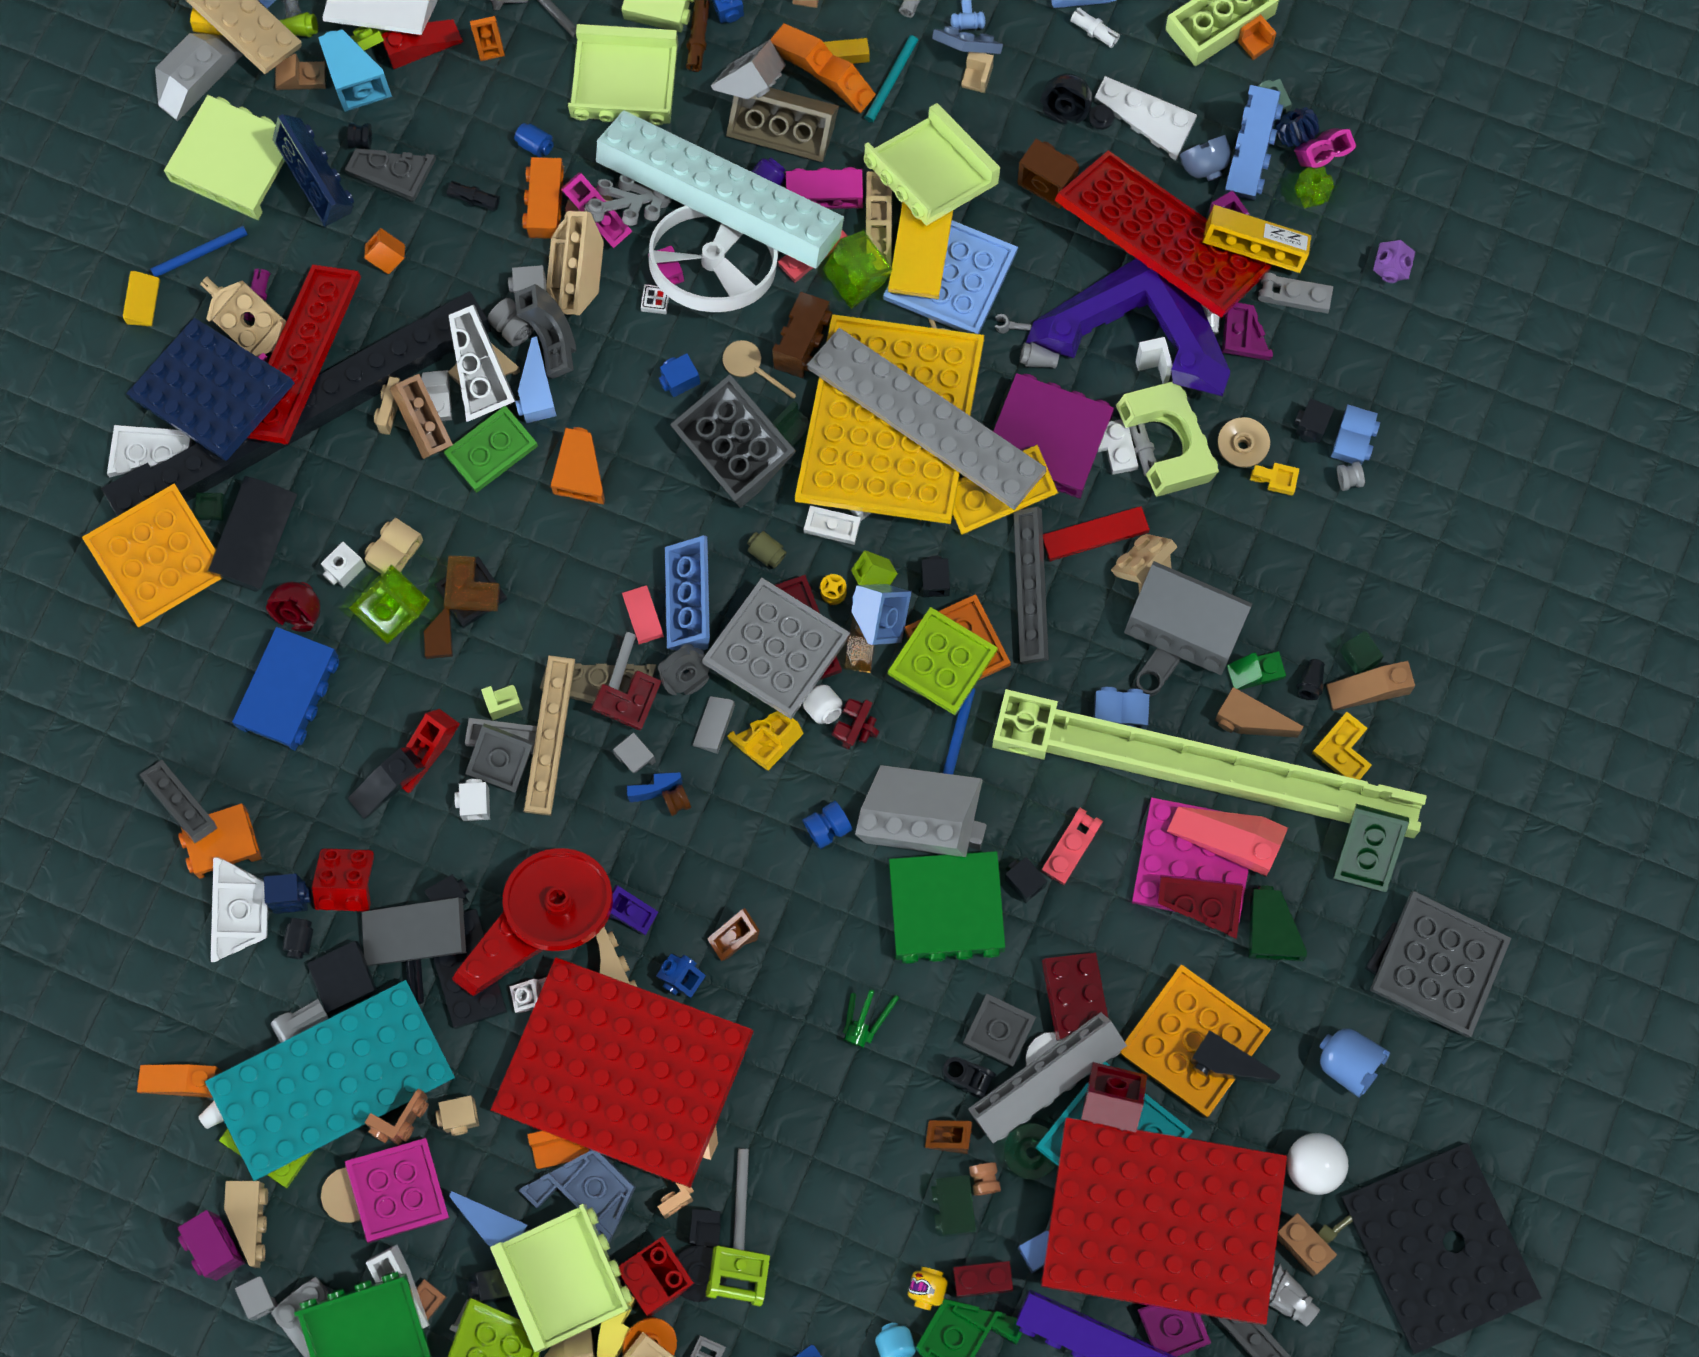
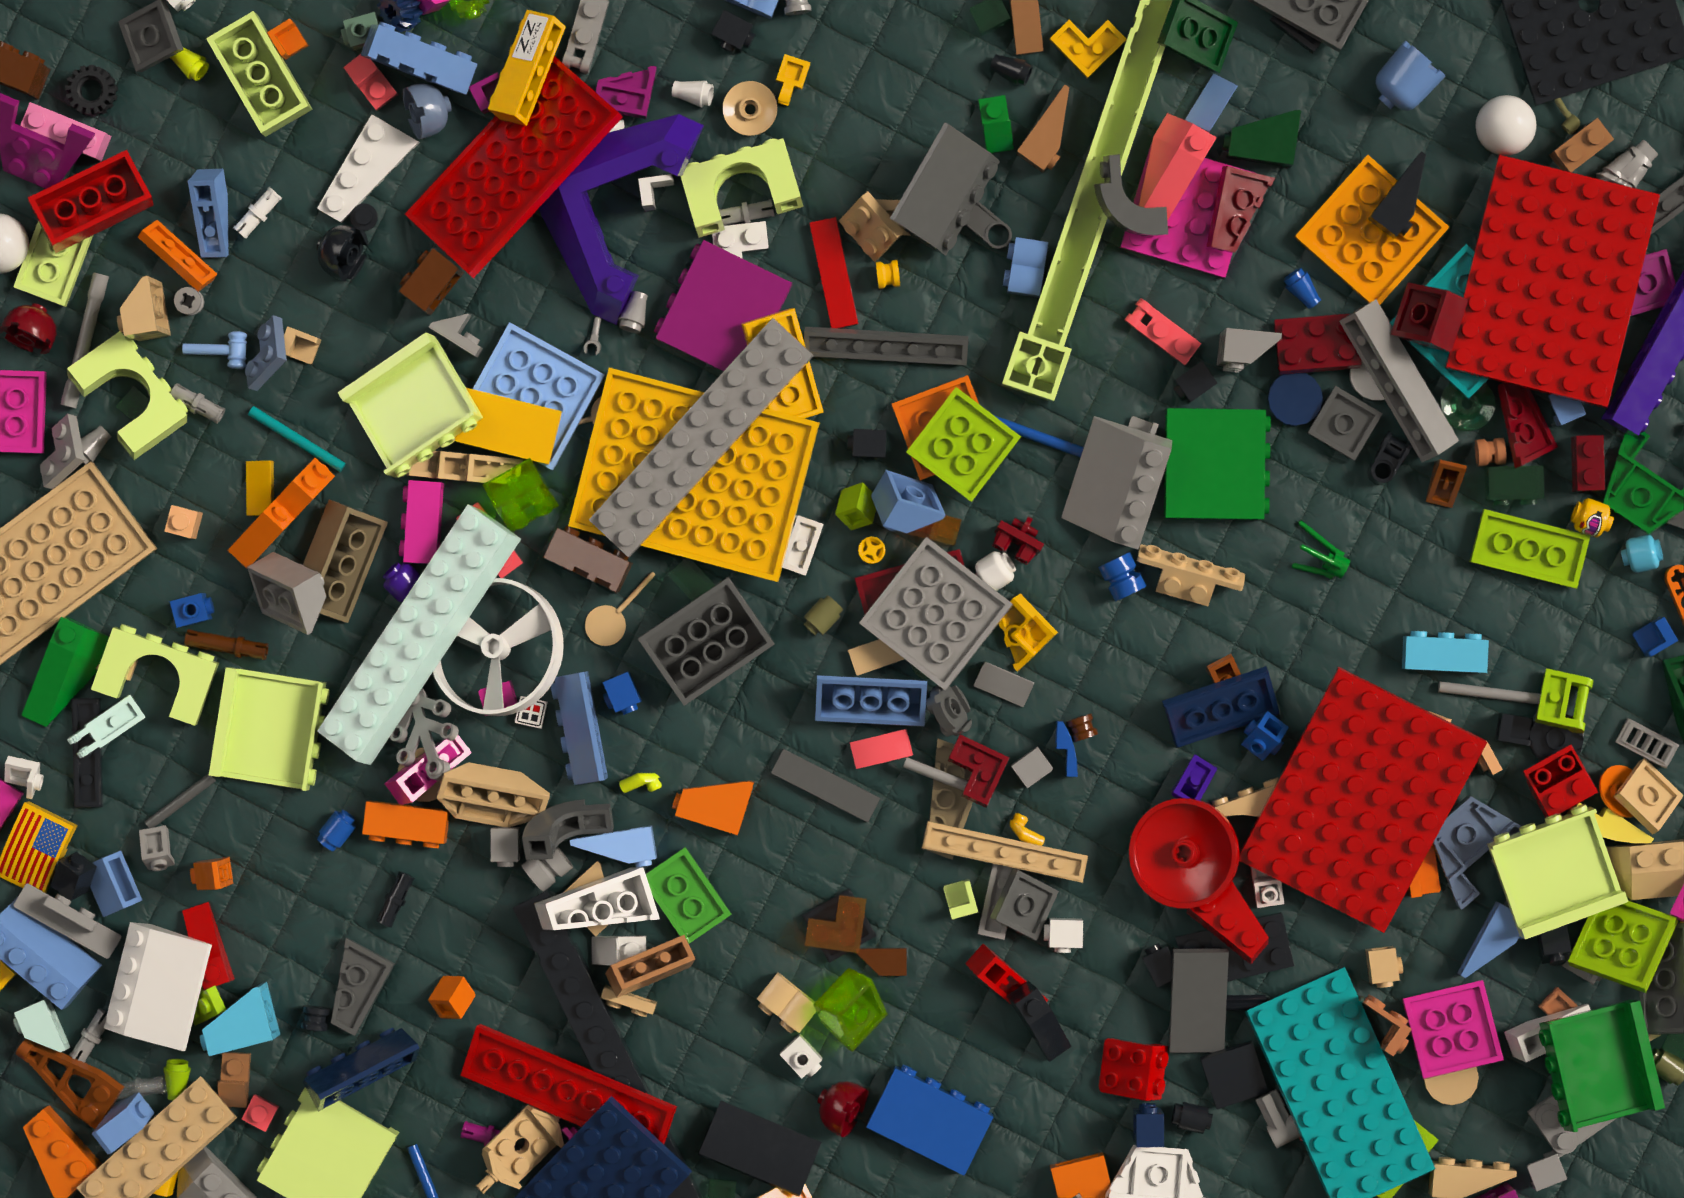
camera: 90 degrees left, 15 degrees up
none -> coral plate [241,1094,279,1132]
none -> coral slope [343,54,398,111]
none -> light grey slope [429,314,483,358]
none -> medium blue slope [551,671,608,785]
none -> neon yellow arm [619,773,662,793]
none -> white cone [672,81,714,108]
none -> dark grey tile [771,749,880,822]
none -> tan tile [848,639,904,676]
none -> yellow wheel [876,260,900,289]
none -> yellow arm [1010,813,1045,846]
none -> dark grey arch [1094,154,1168,236]
none -> tan bracket [1137,544,1245,606]
none -> dark blue tile [1162,666,1280,748]
none -> medium blue slope [1185,73,1238,133]
none -> light grey slope [1217,328,1282,373]
none -> dark blue tile [1268,373,1323,426]
none -> blue cone [1283,267,1321,309]
none -> medium azure brick [1402,631,1489,673]
none -> lime plate [1470,509,1590,589]
none -> dark red wing [1497,383,1558,469]

